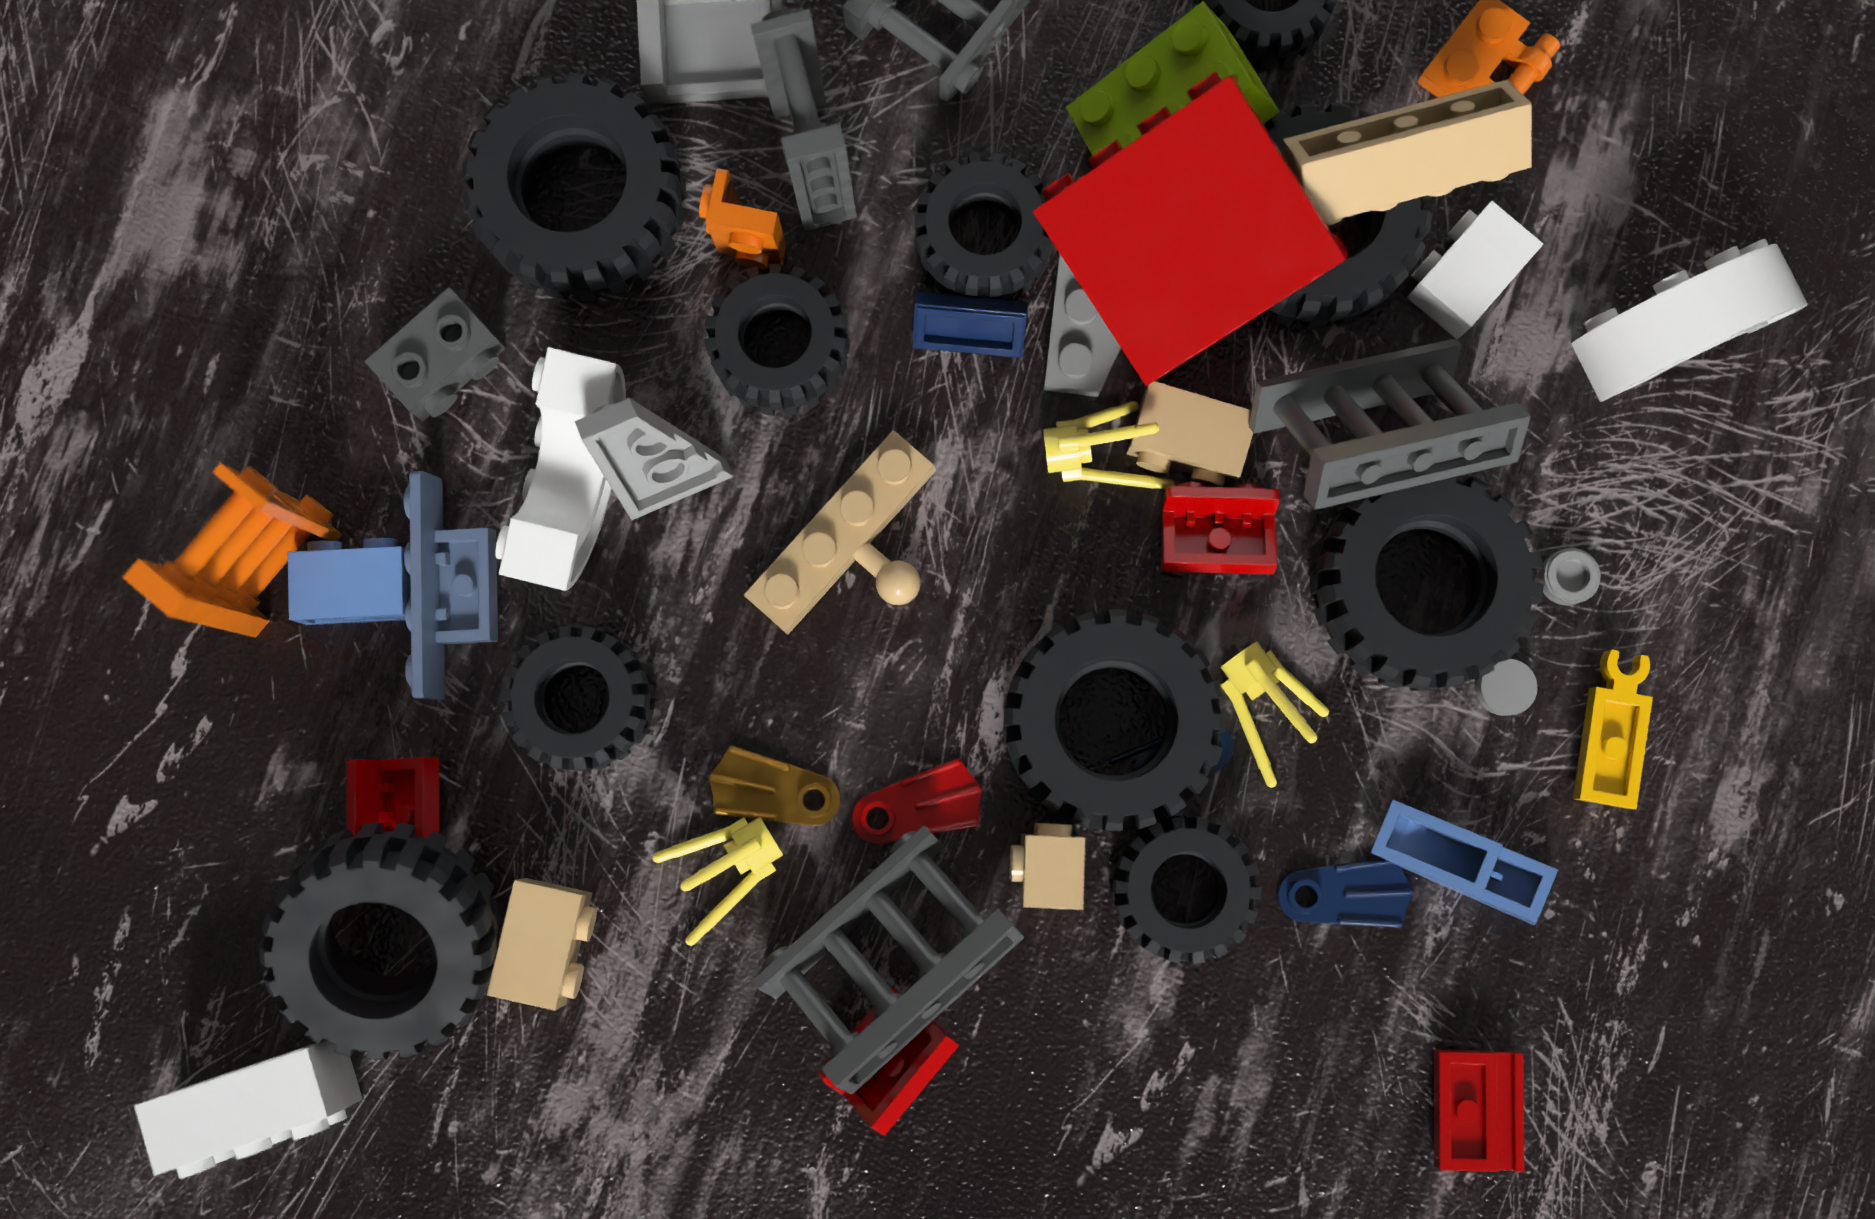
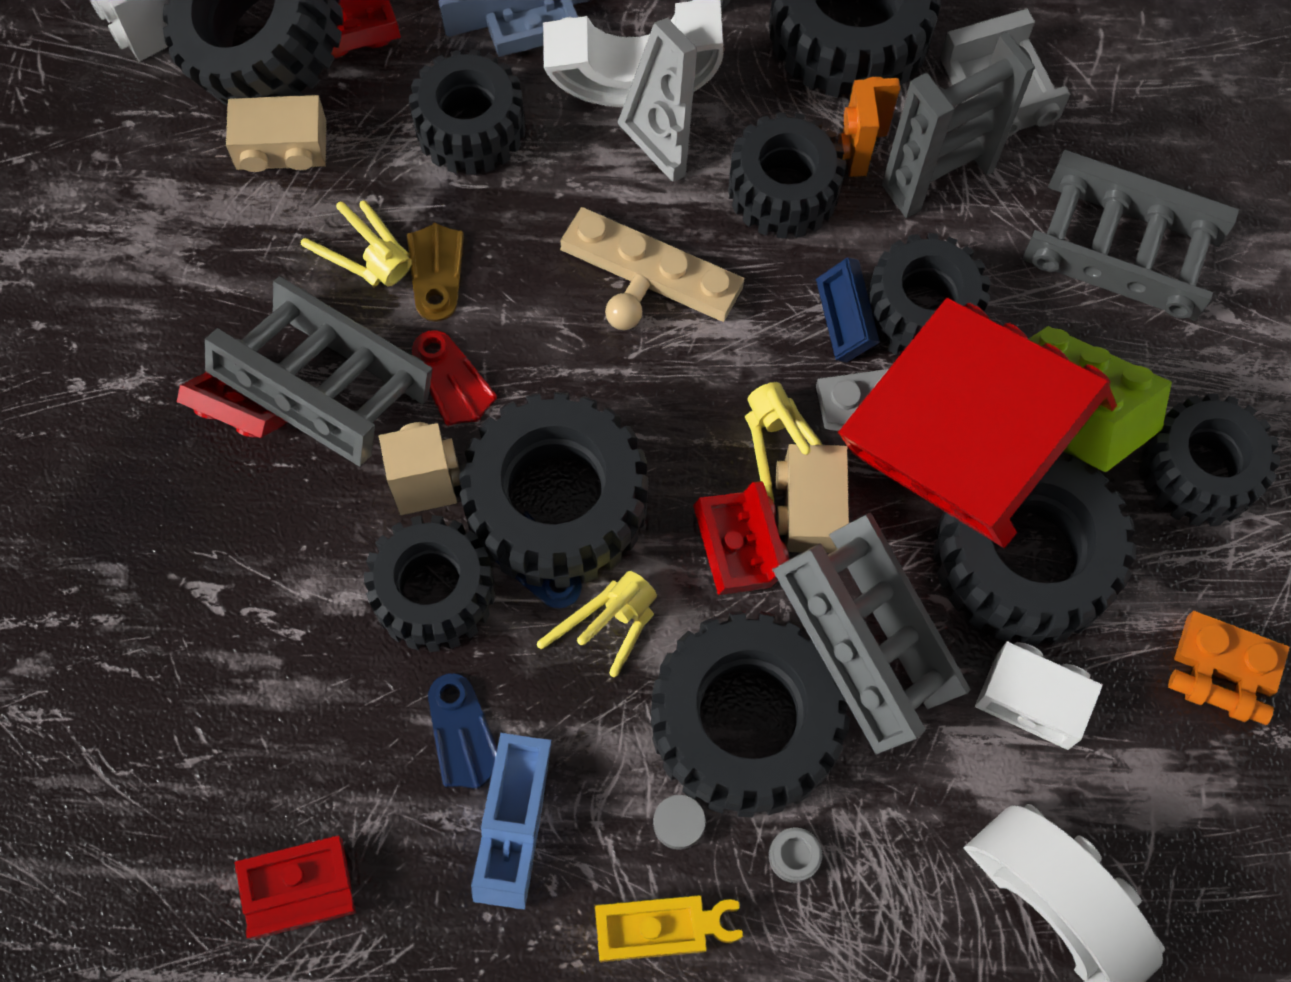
camera: 70 degrees right, 15 degrees down
tan brick [1283,80,1531,226] -> none

